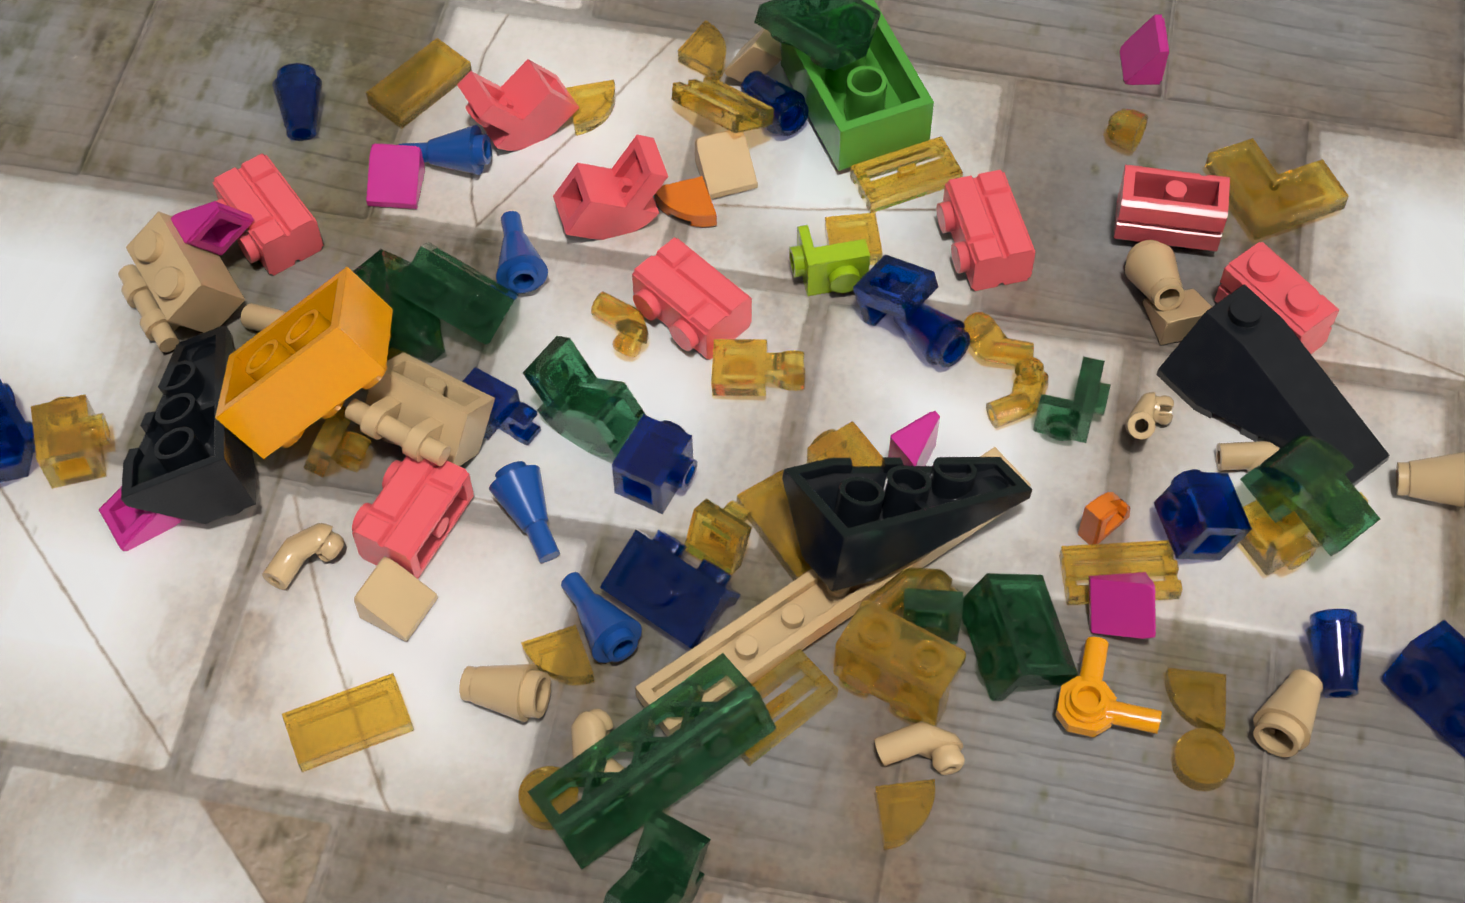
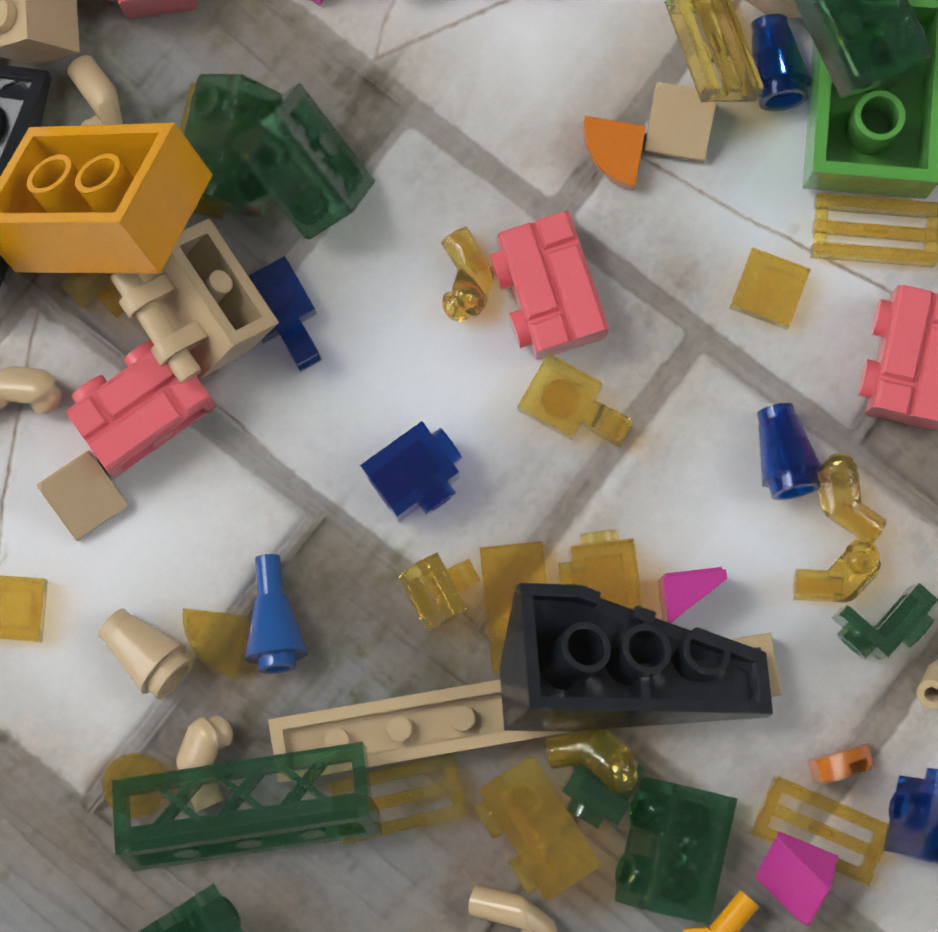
camera: 25 degrees right, 25 degrees up
blue cone [489,461,560,563] -> none
blue cone [496,211,548,294] -> none
clear green brick [523,336,651,459] -> none
coral brick [553,135,668,240] -> none
clear blue bracket [600,529,741,649] -> none
lime bracket [789,225,870,296] -> none
clear blue bracket [853,254,939,326] -> none

